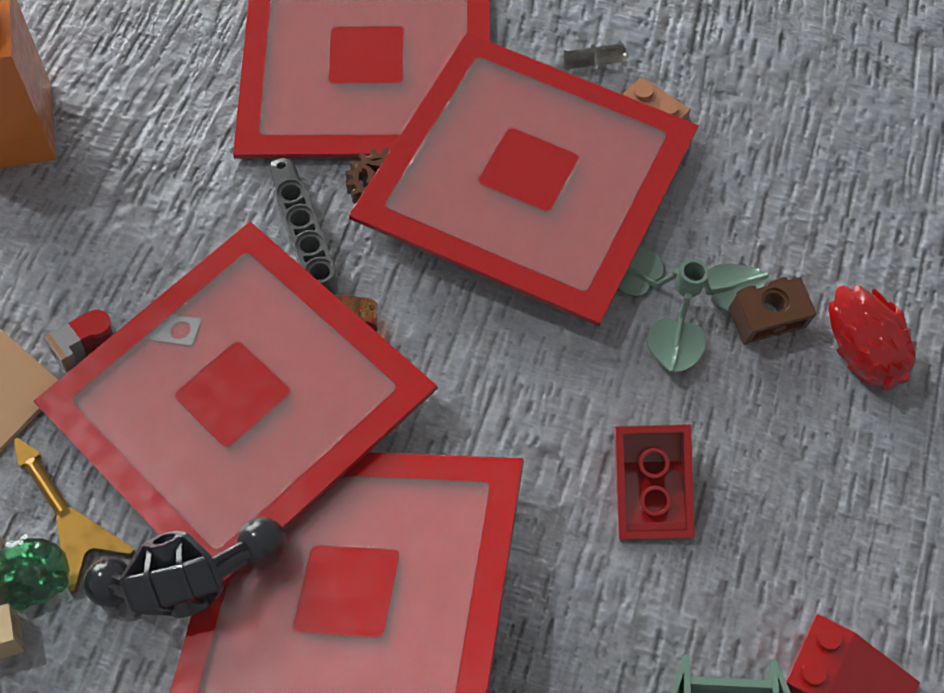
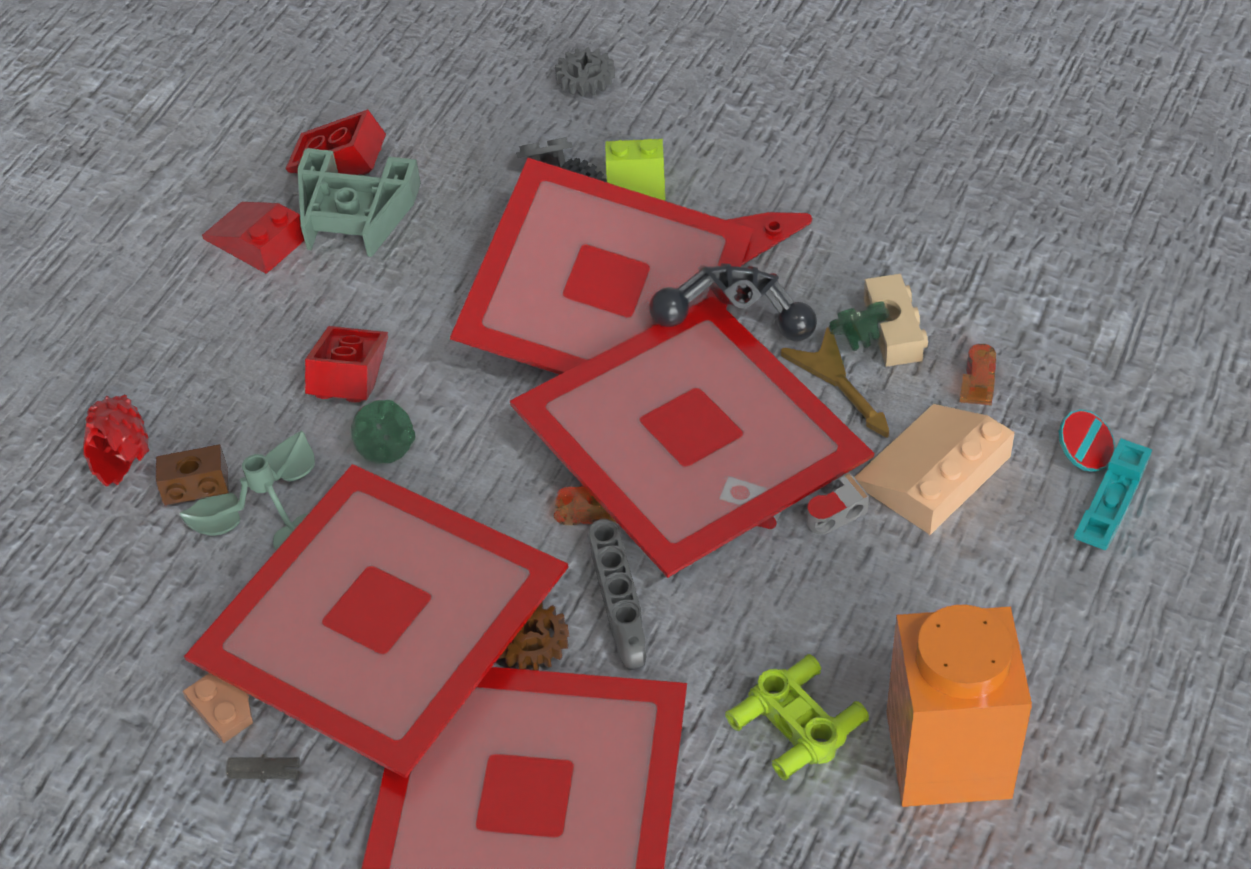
camera: 170 degrees left, 10 degrees down
none -> clear green plate [351,400,416,464]
none -> lime piece [725,654,869,780]

